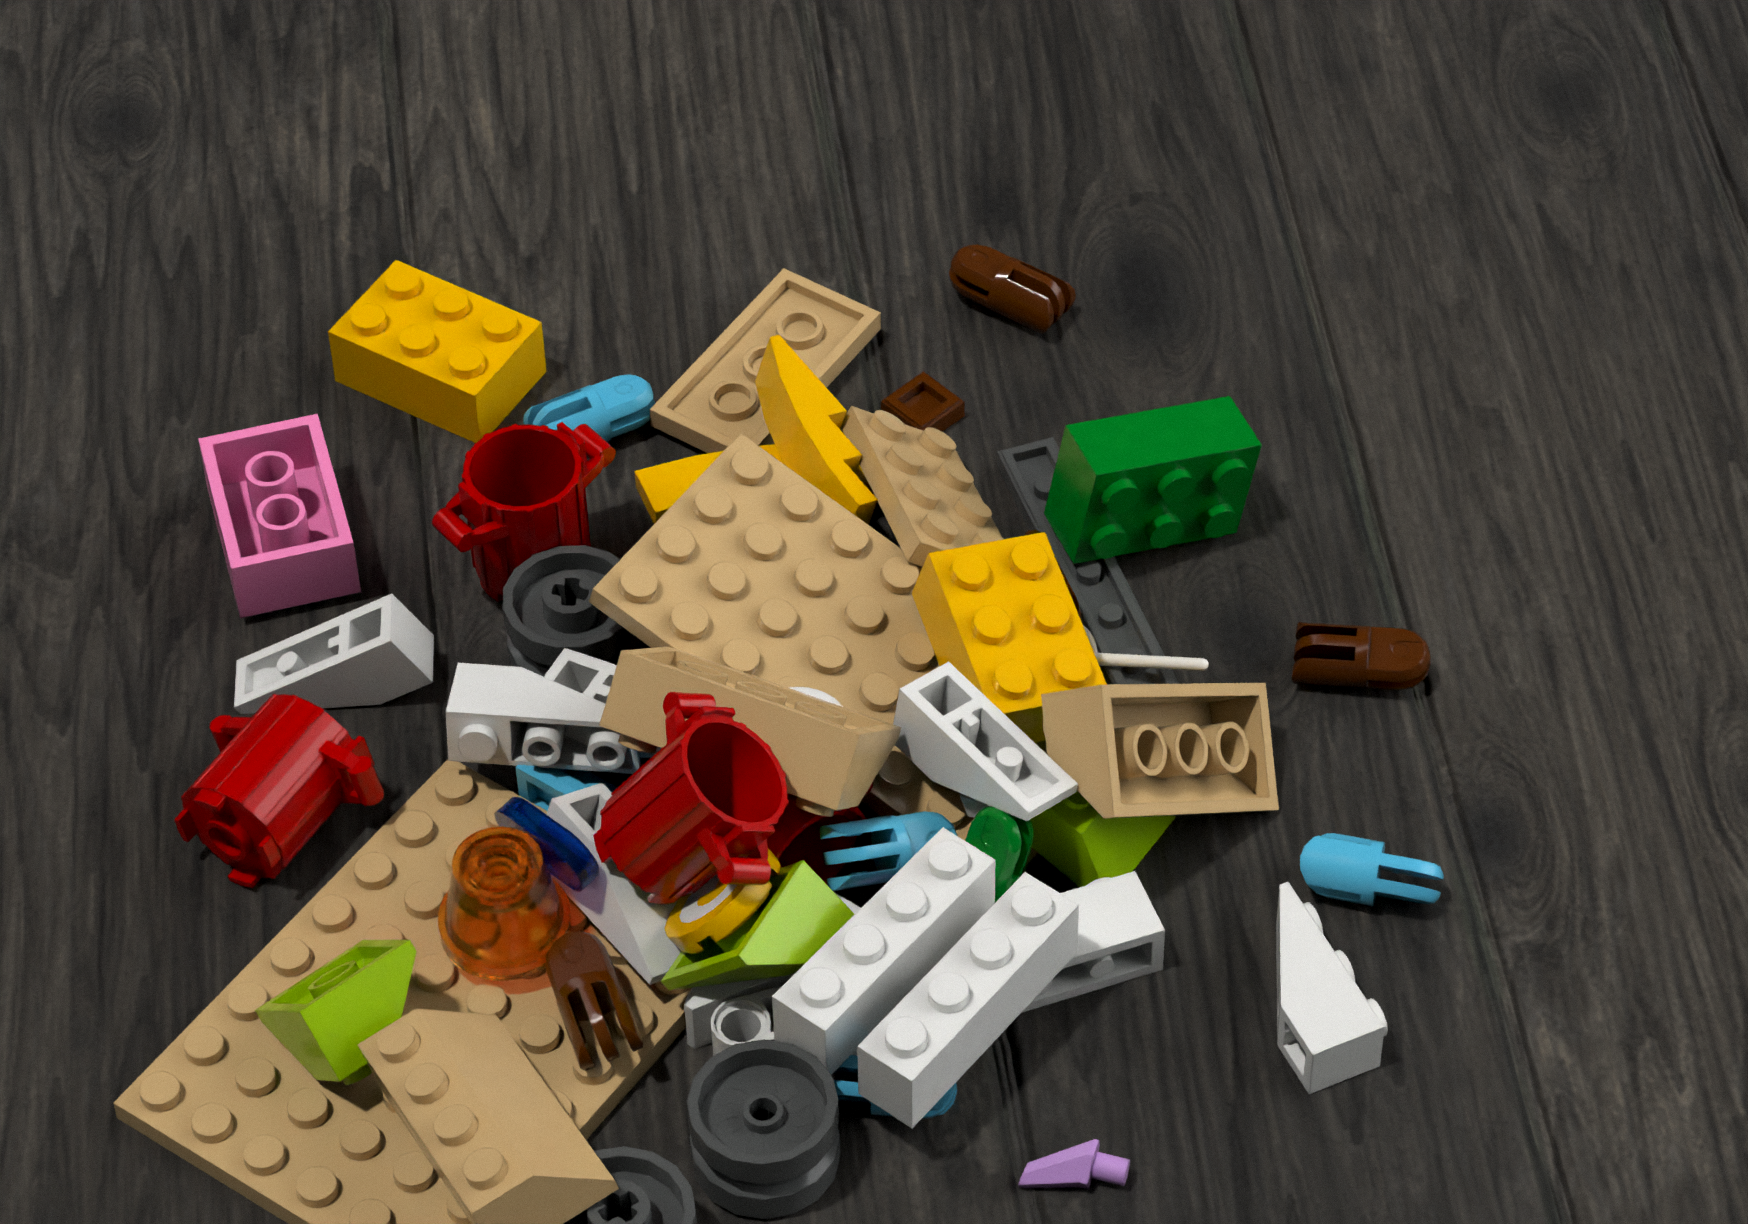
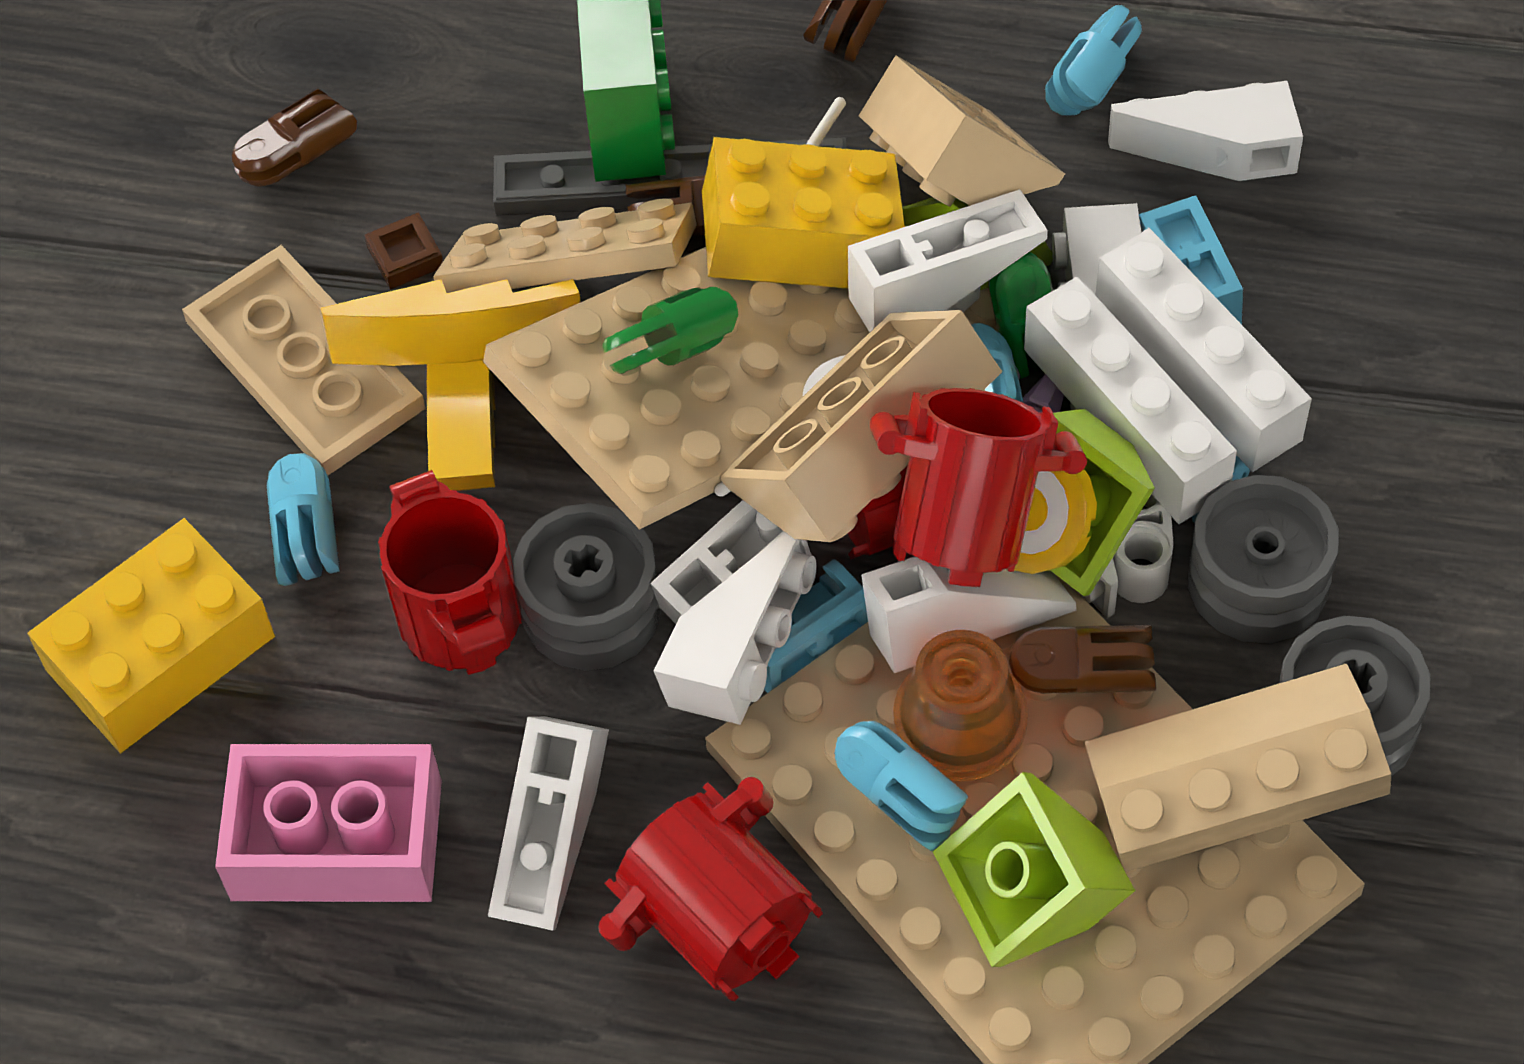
camera: 70 degrees left, 10 degrees up
clear blue tile [494,797,599,892] -> none
lavender bar [1018,1139,1130,1189] -> none
none -> green arm [602,287,739,374]
none -> medium azure arm [834,721,968,851]
none -> medium azure hinge [1139,195,1243,325]

